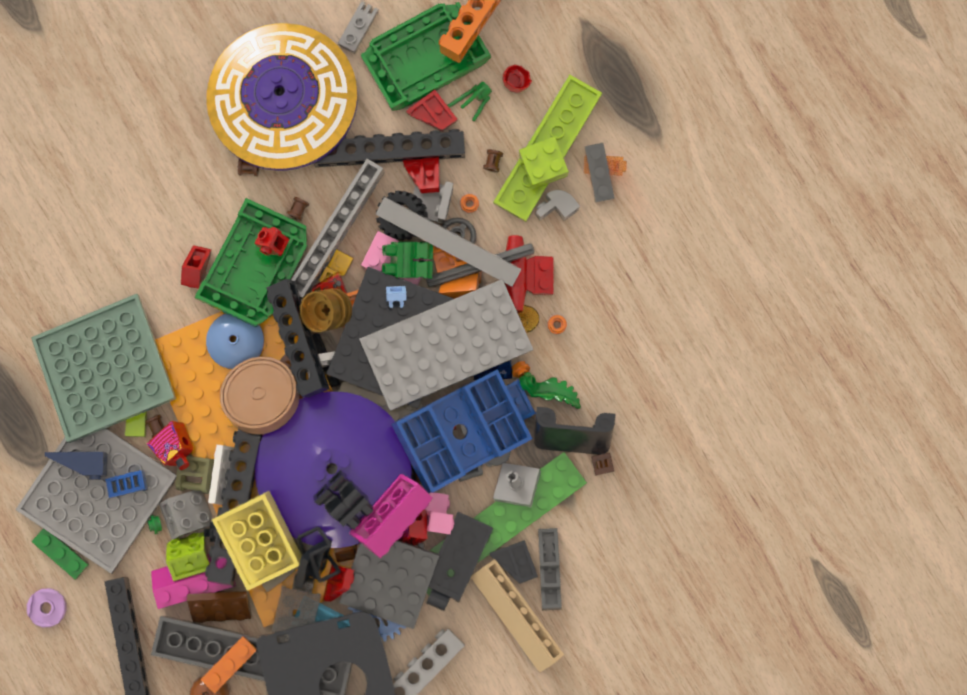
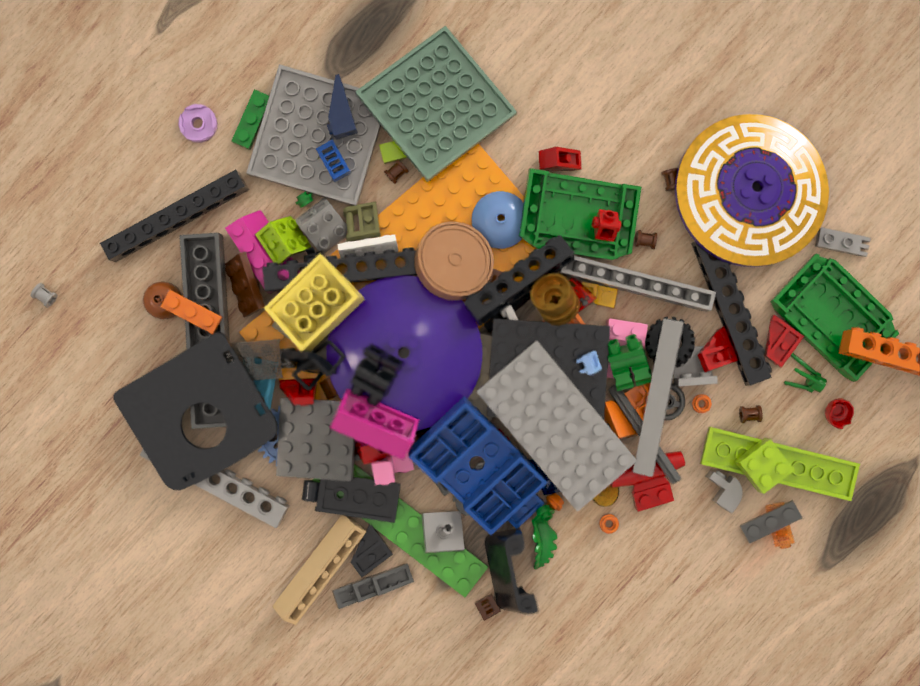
camera: 70 degrees right, 5 degrees up
red torso [147,421,193,470] -> none

